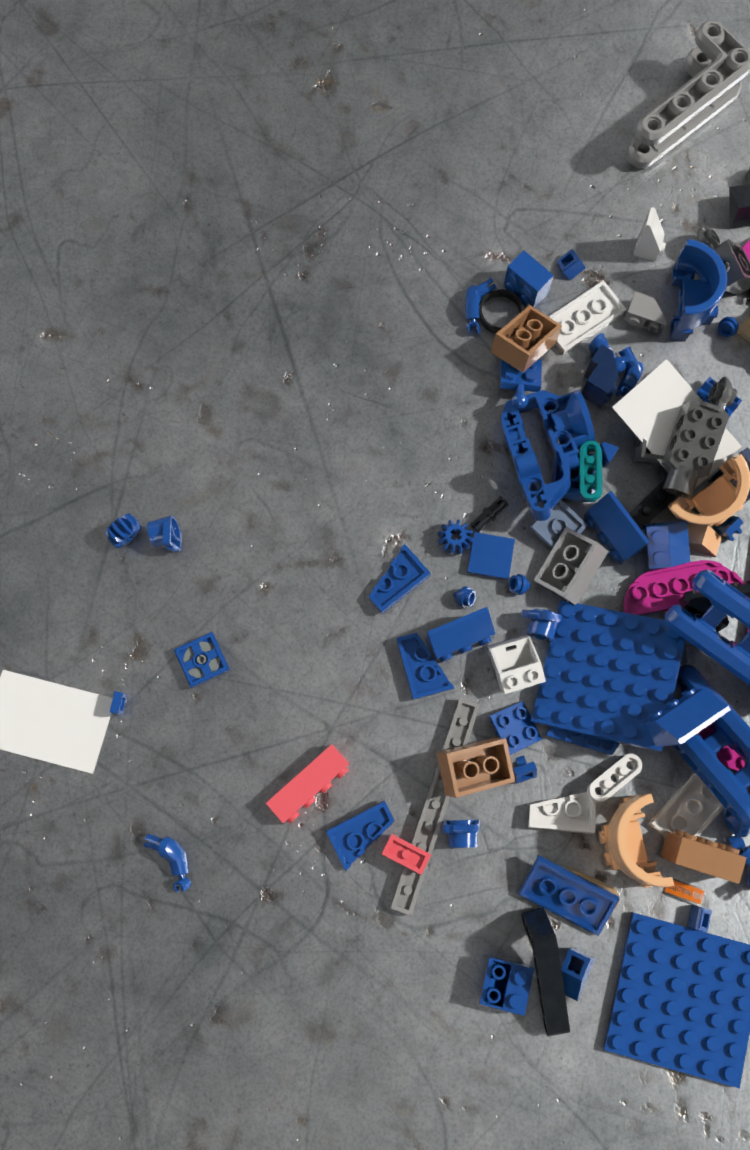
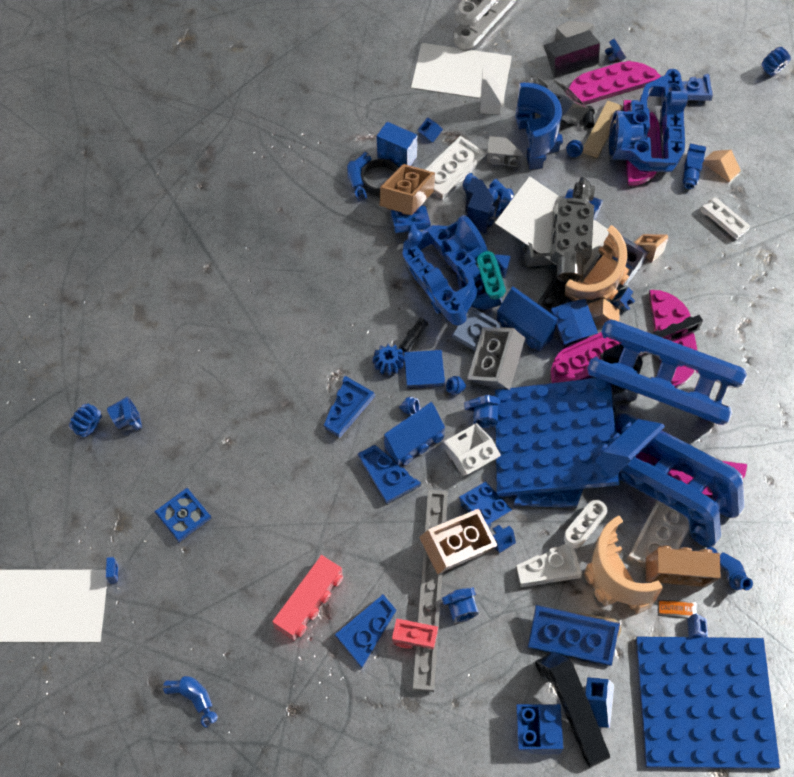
camera: 15 degrees left, 15 degrees down
none -> white piece [411,43,512,98]

